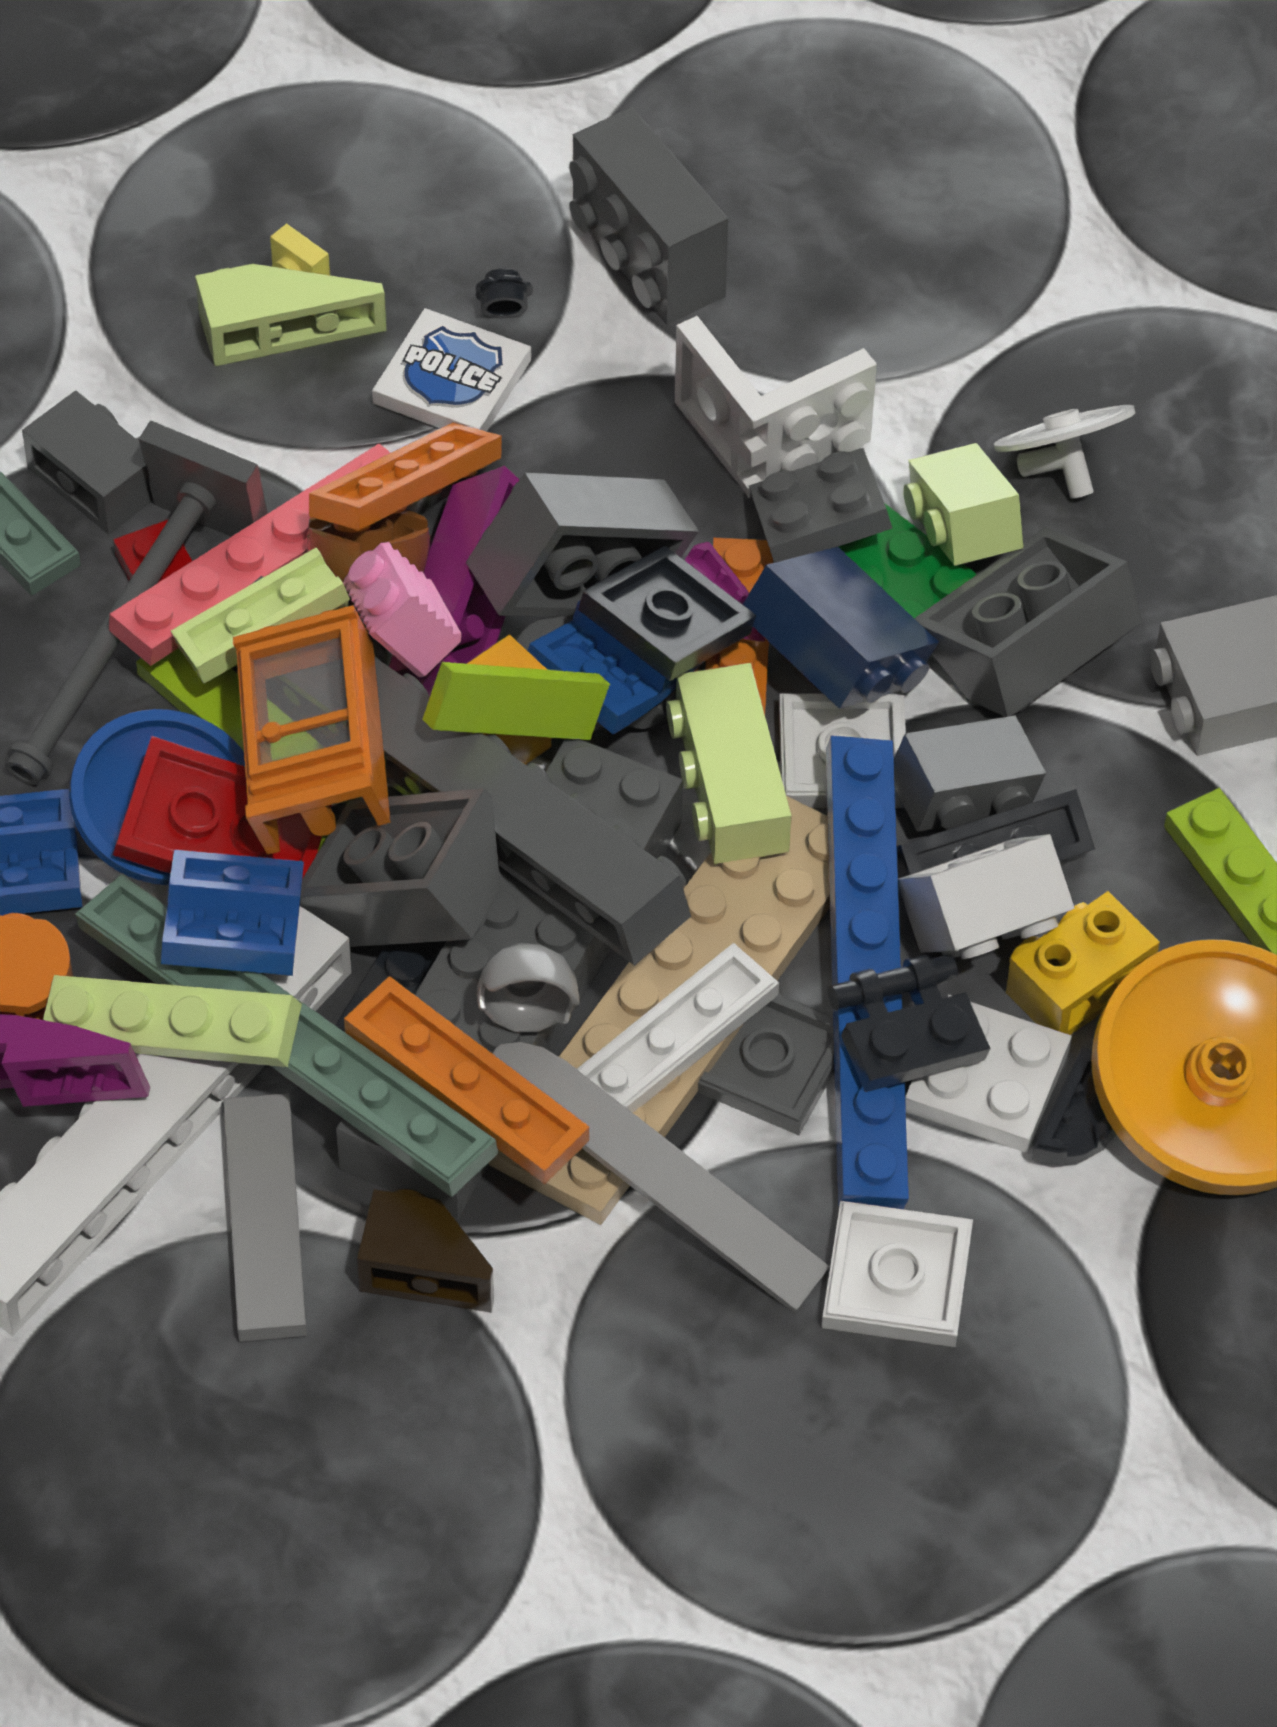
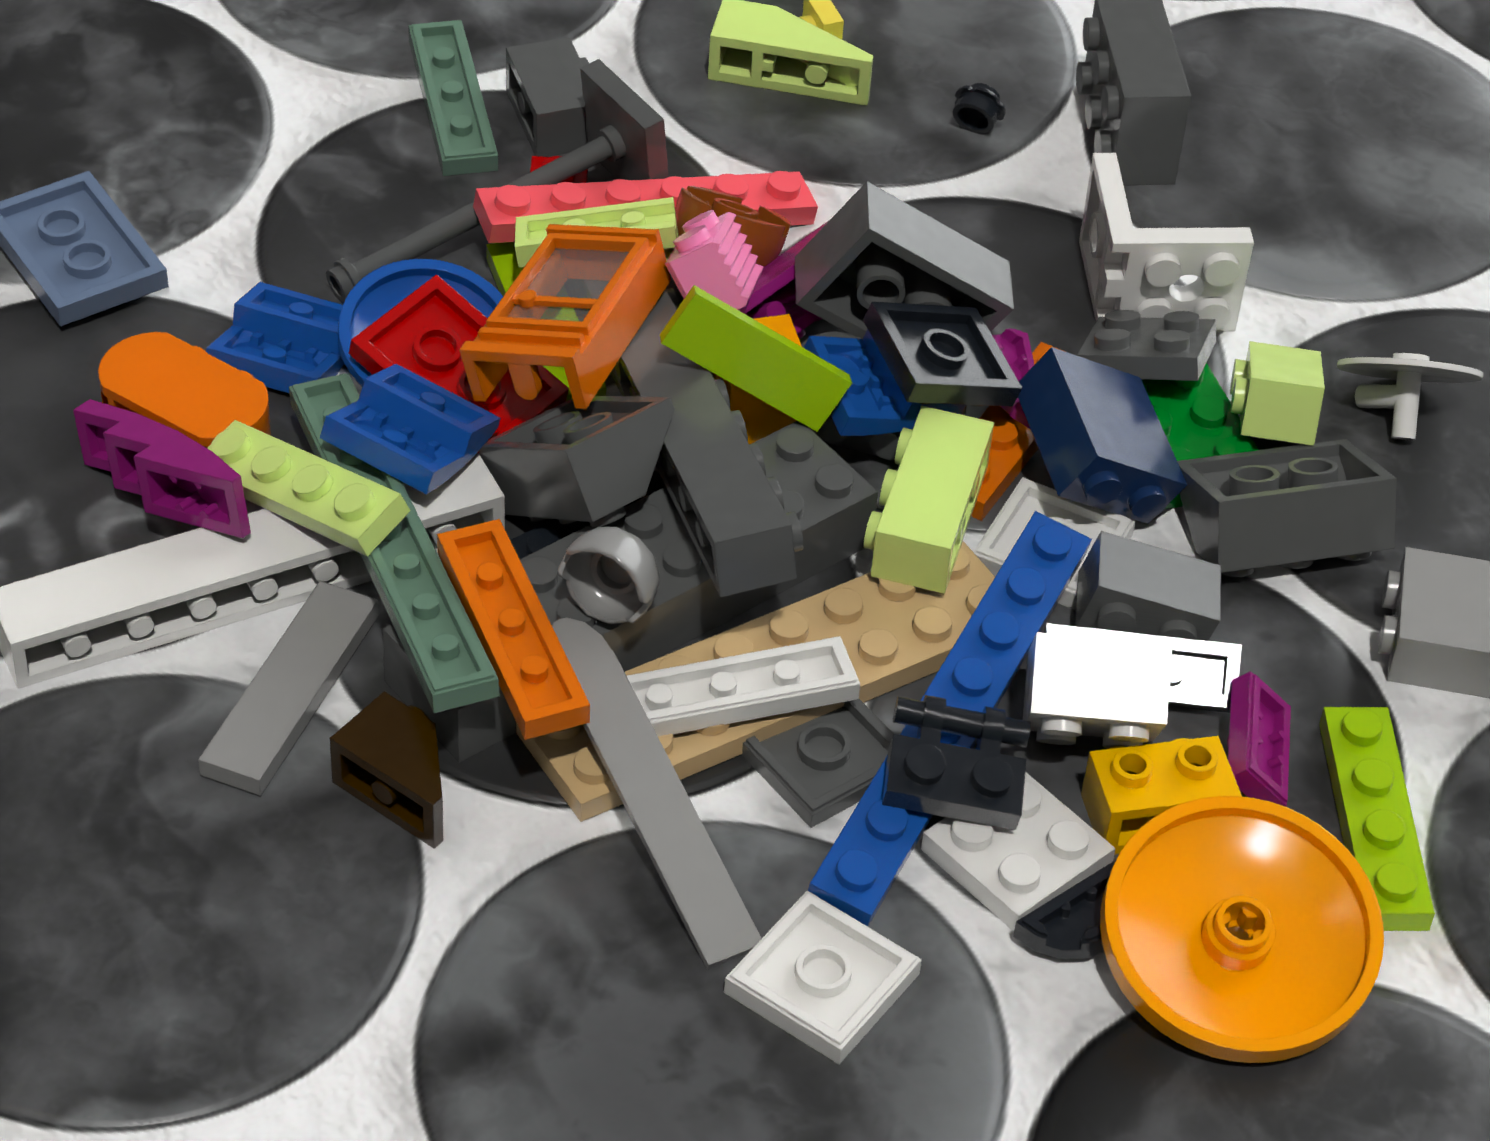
camera: 25 degrees right, 10 degrees down
orange plate [309,422,502,533] -> none
tile [372,308,531,432] -> none
none -> magenta plate [1227,671,1291,807]

